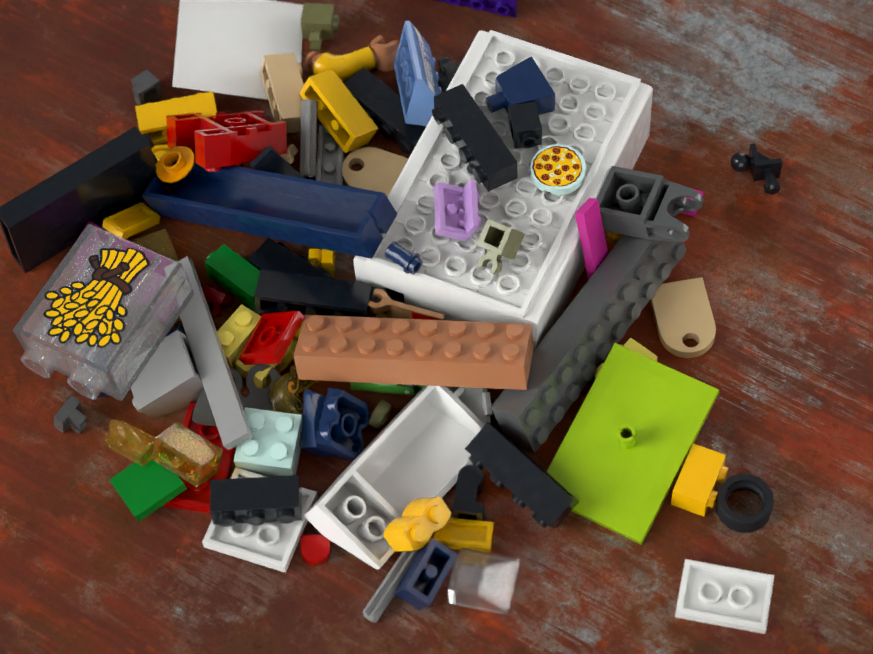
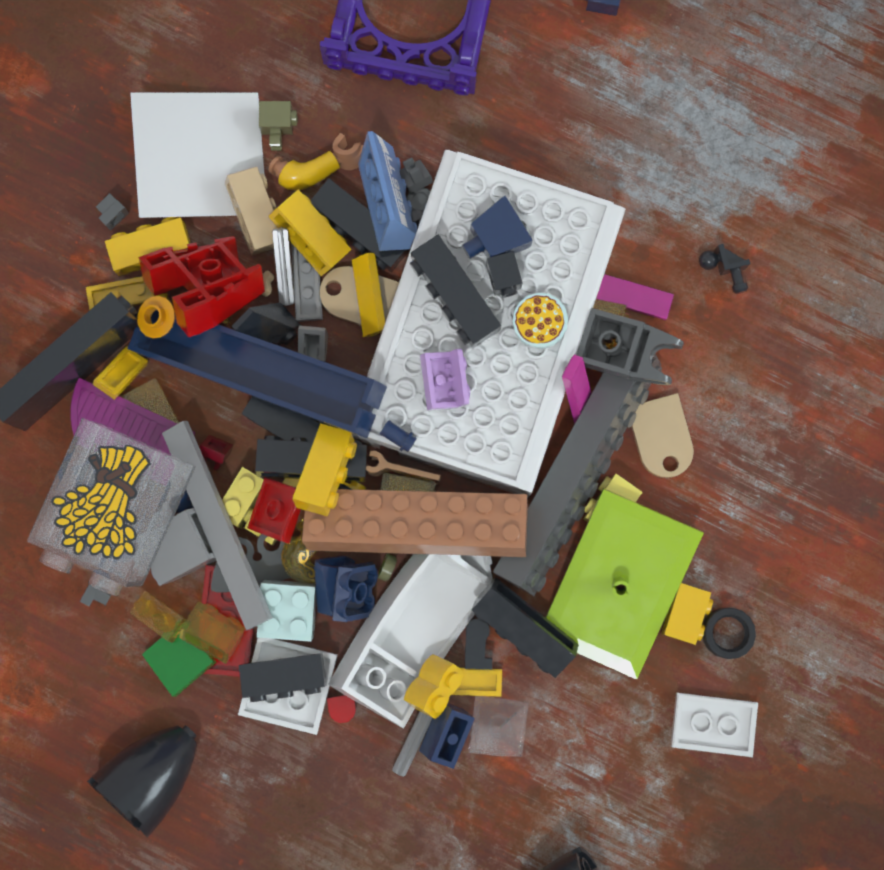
camera: 10 degrees left, 25 degrees up
green brick [205,244,260,311] -> none
olive brick [477,218,525,275] -> none
none -> black cylinder [87,725,197,838]
none -> yellow brick [292,423,357,517]
none -> yellow tile [352,253,385,337]

